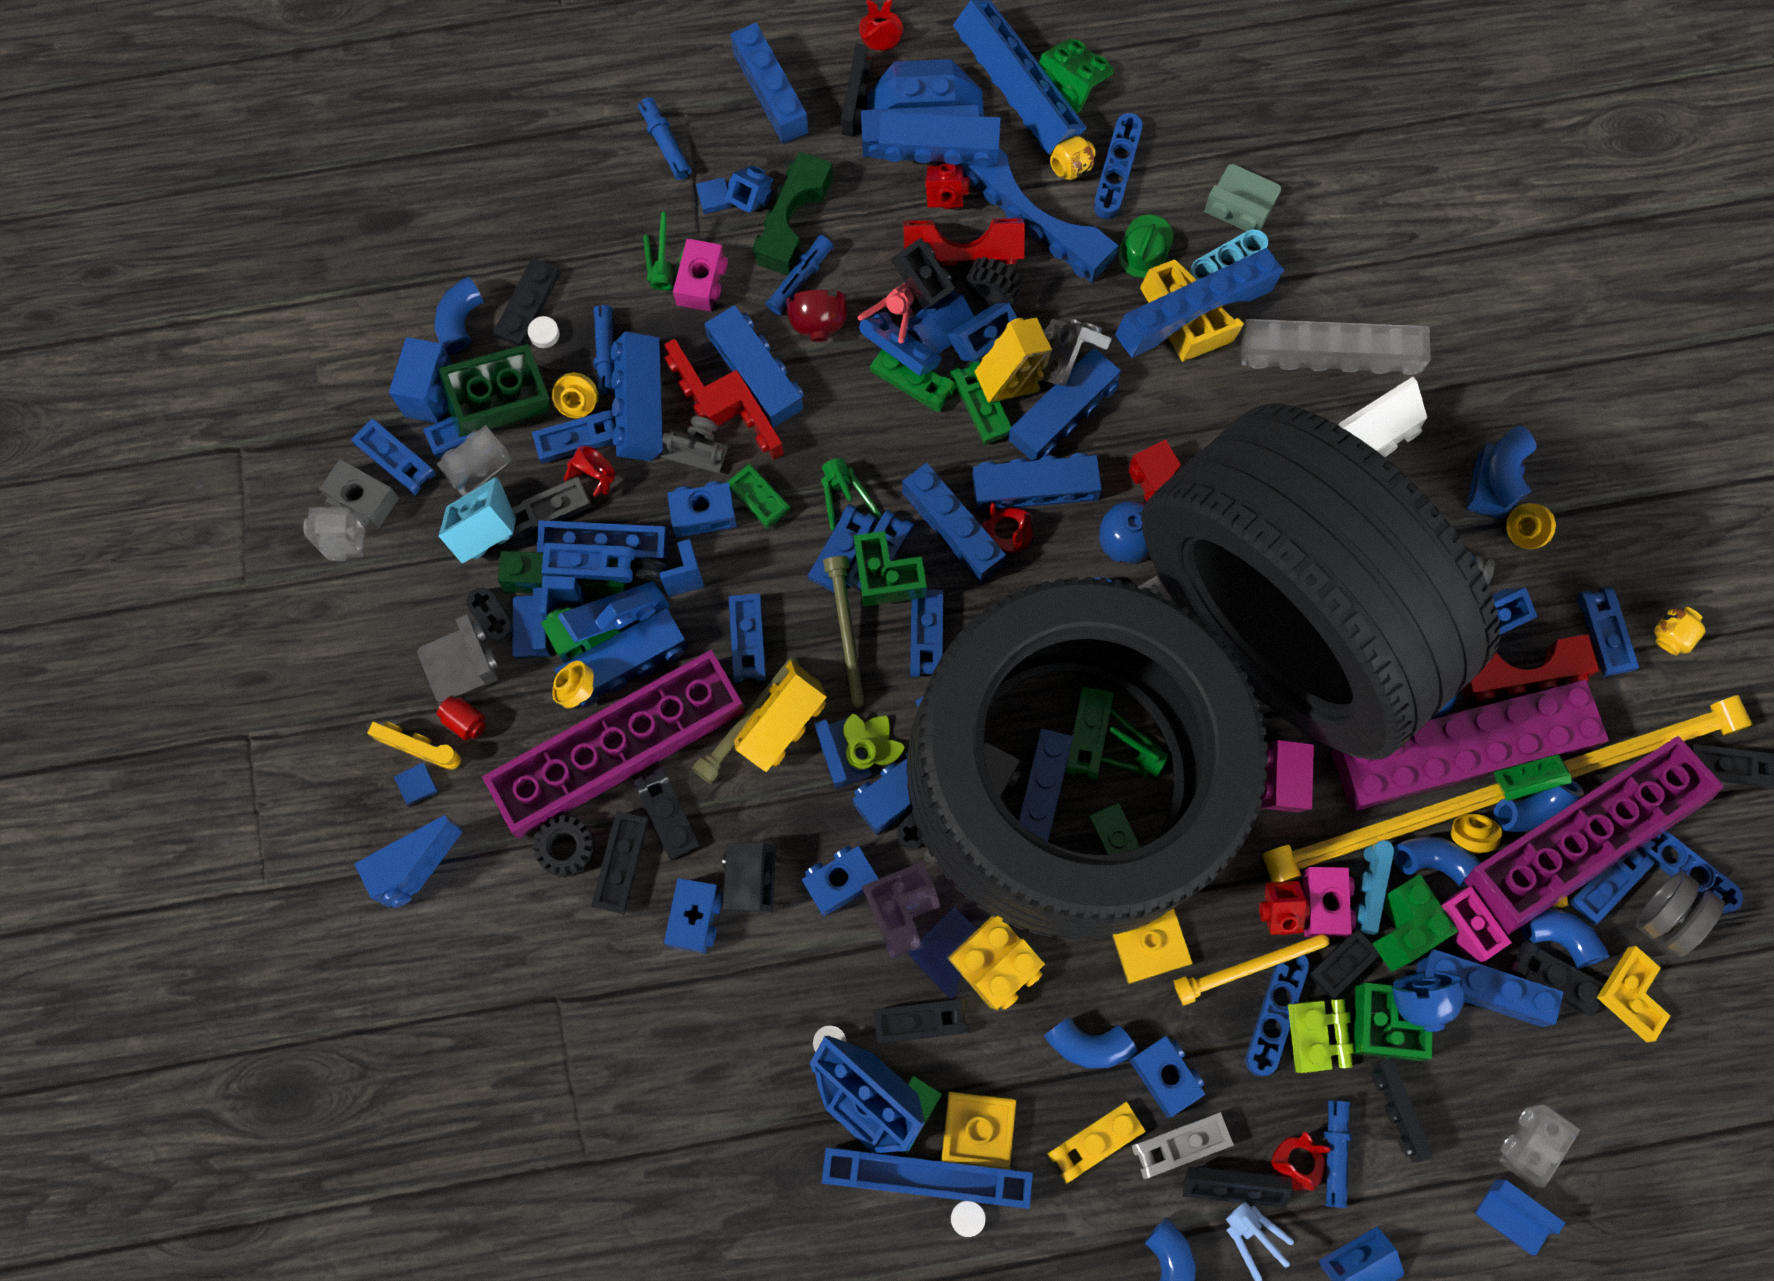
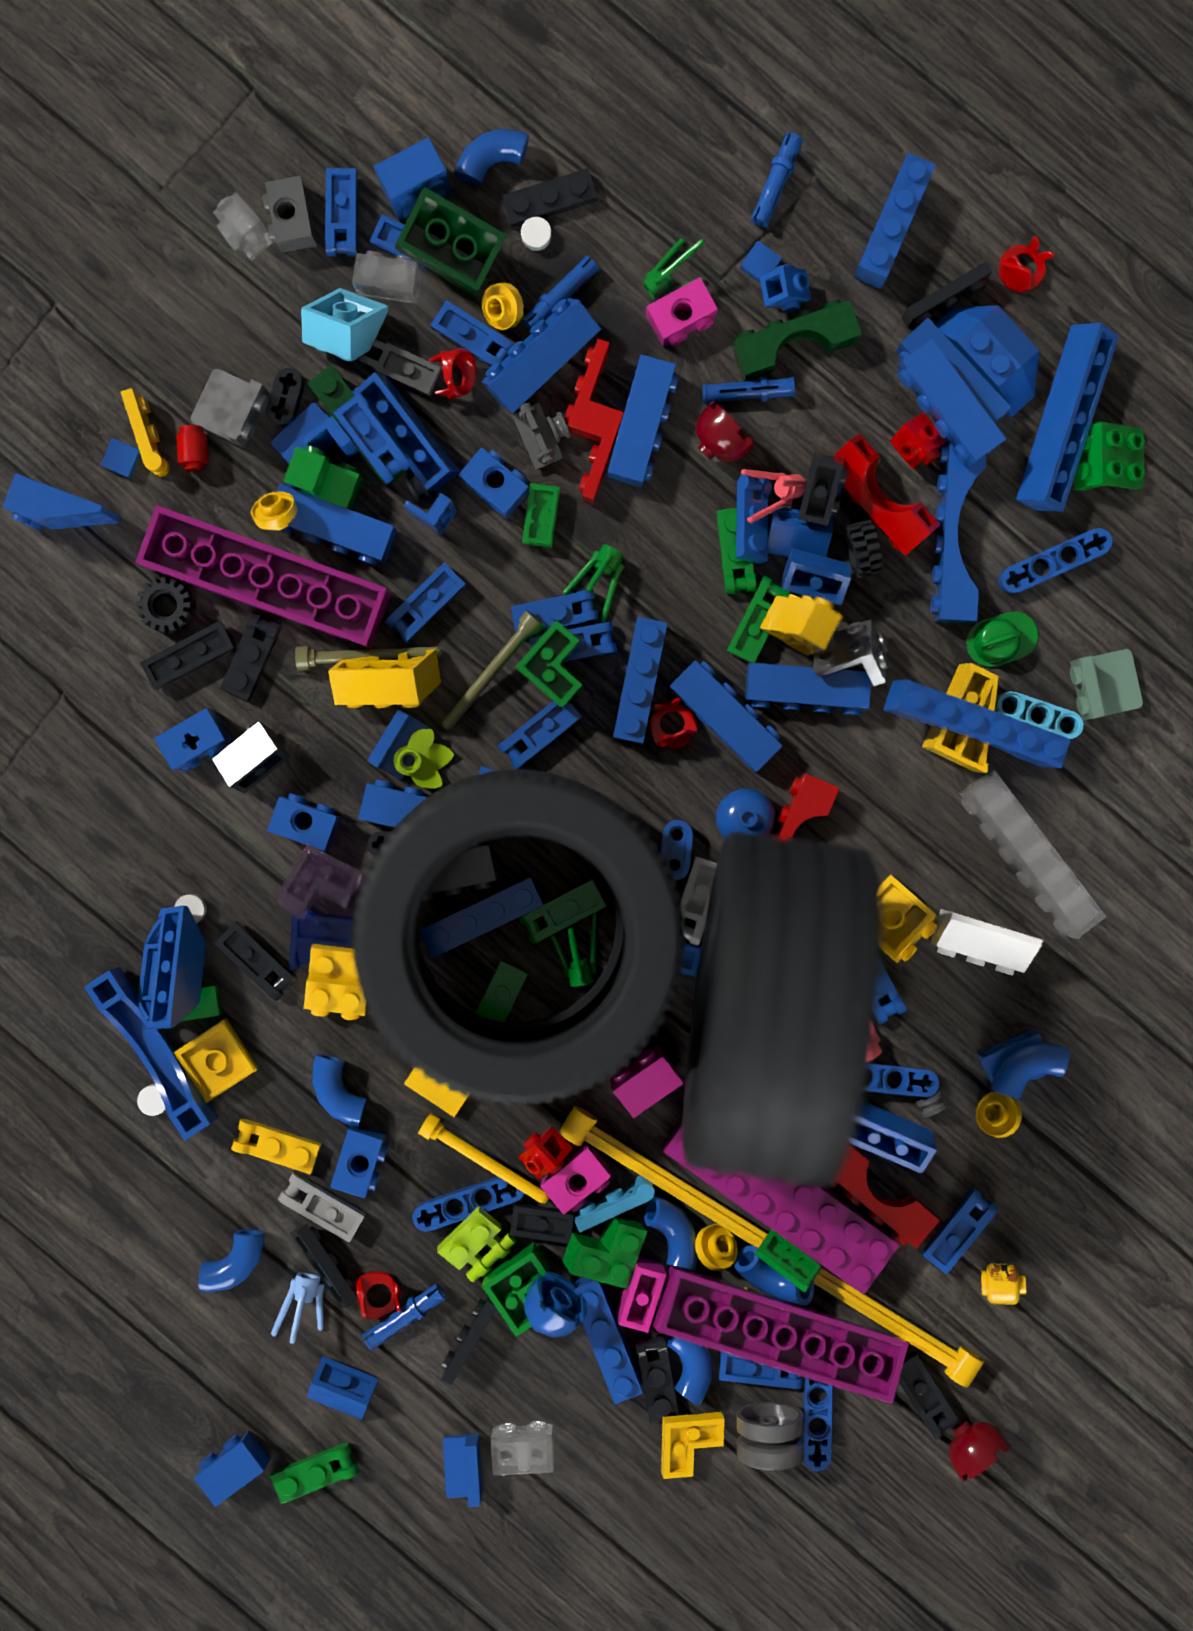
camera: 50 degrees right, 15 degrees up
blue bracket [558,581,670,643] -> none
yellow head [1050,136,1095,180] -> none

